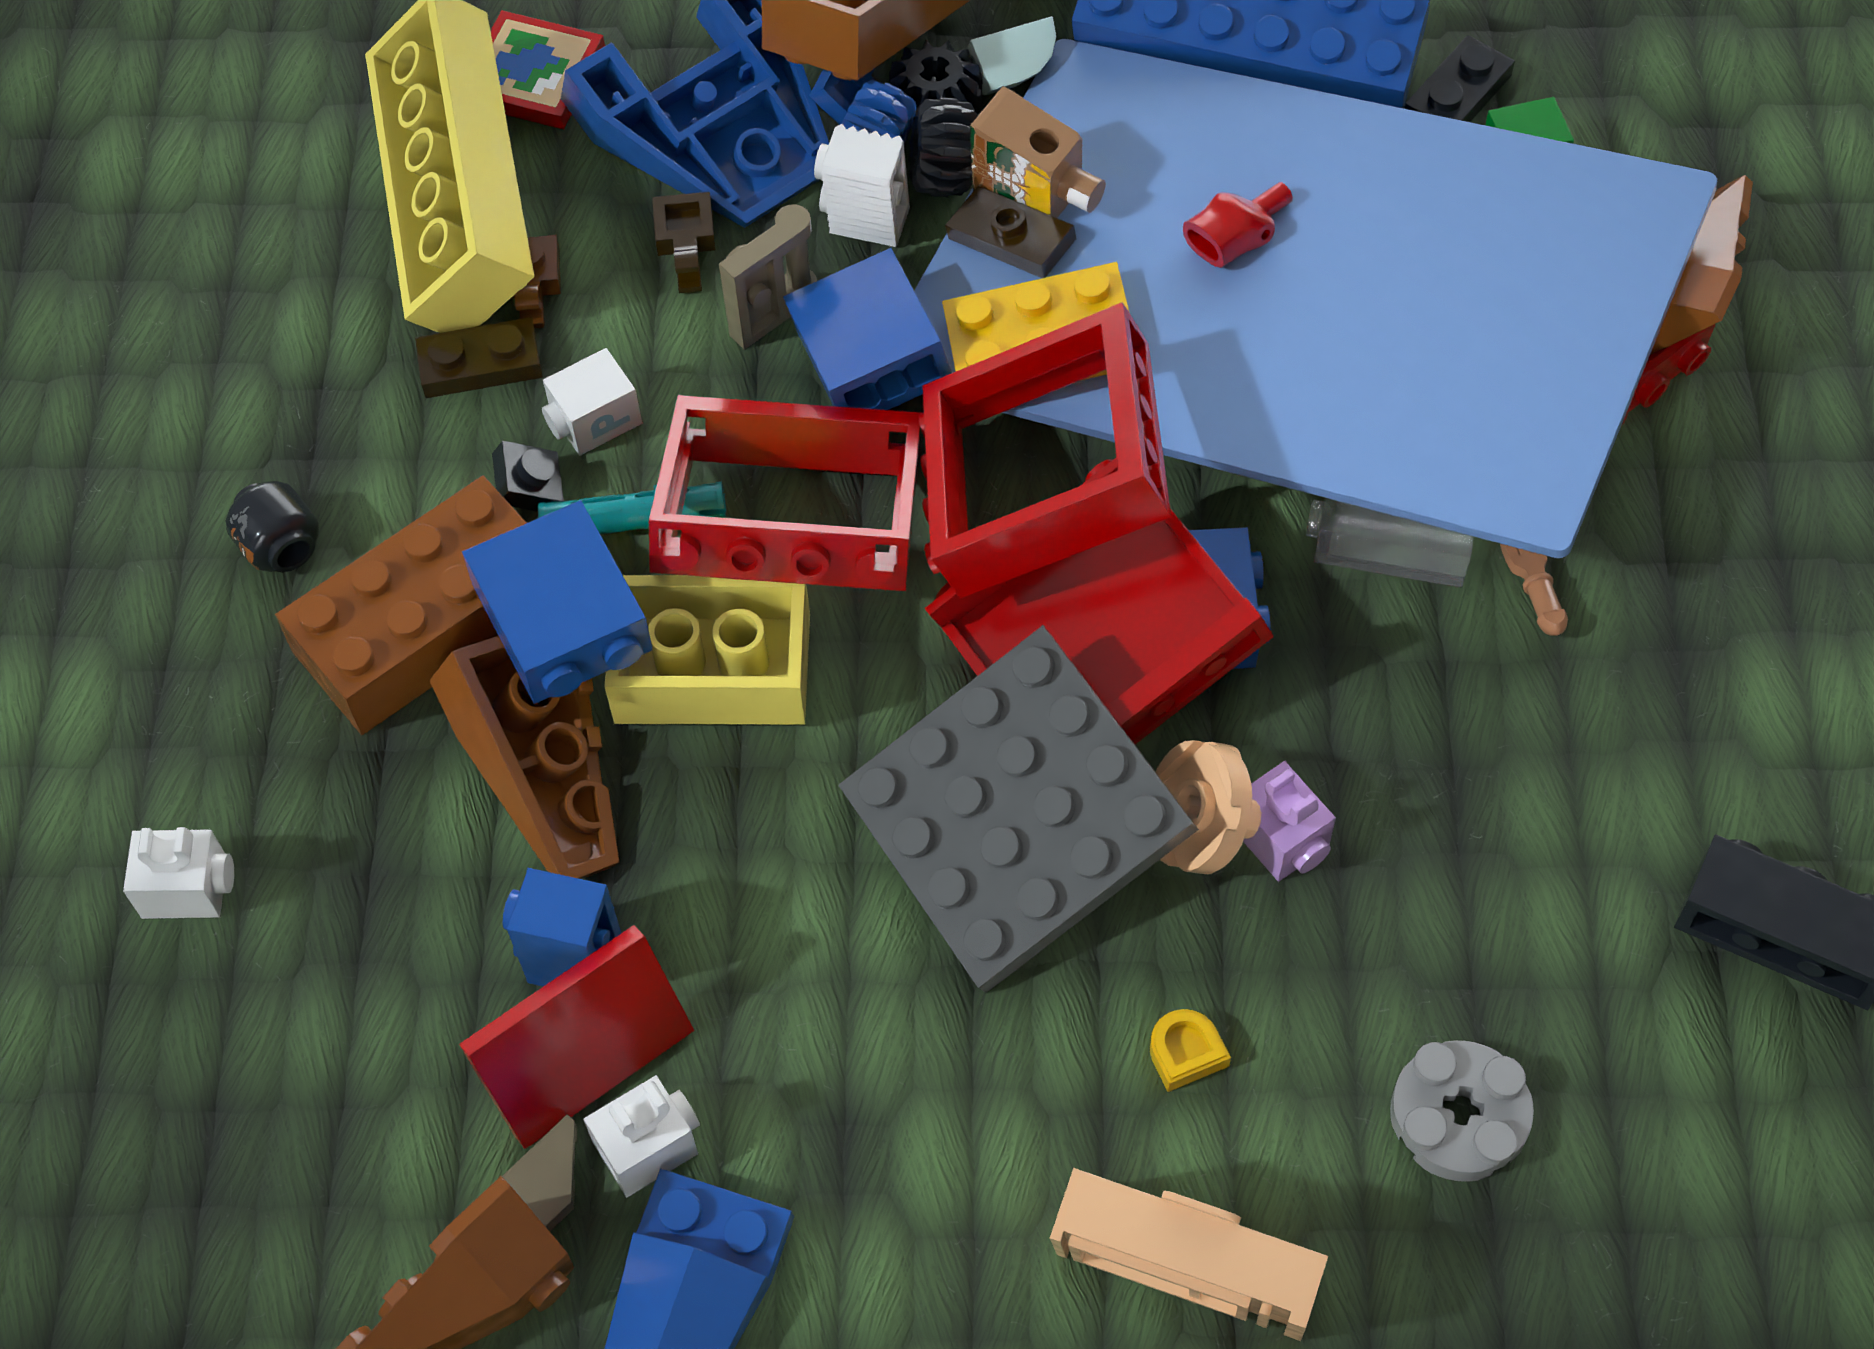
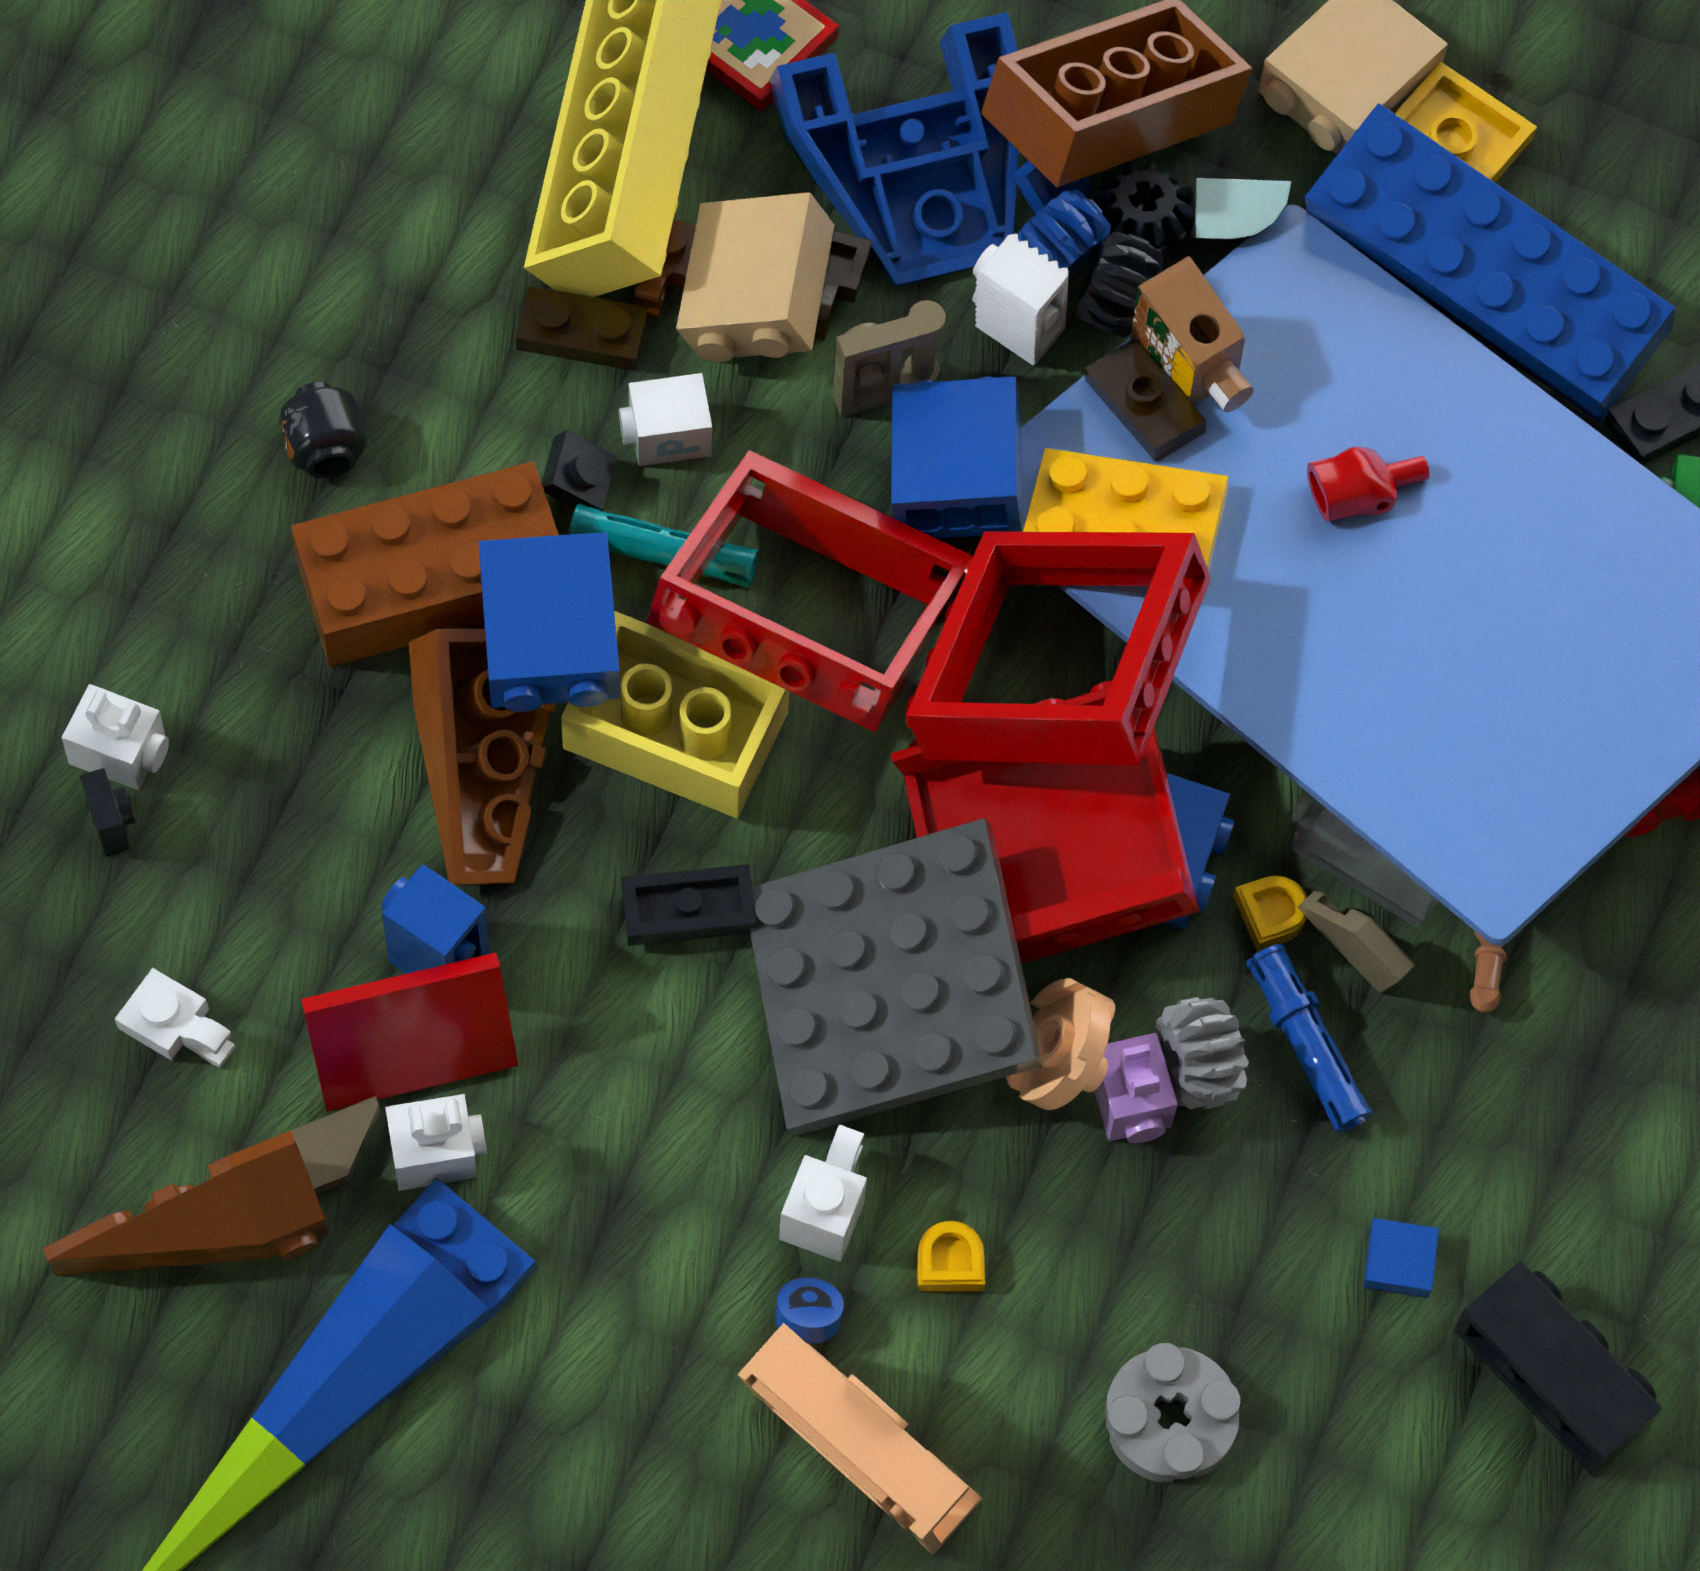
camera: 15 degrees right, 5 degrees up
none -> black plate [79,768,136,857]
none -> white plate [115,968,236,1068]
none -> black plate [621,864,757,946]
none -> tan brick [676,192,834,362]
none -> blue tile [775,1278,844,1344]
none -> white brick [779,1125,867,1262]
none -> light grey gear [1155,997,1249,1110]
none -> yellow tile [1233,876,1307,952]
none -> blue pin [1246,944,1373,1133]
none -> dark tan tile [1297,891,1415,994]
none -> blue tile [1363,1218,1439,1298]

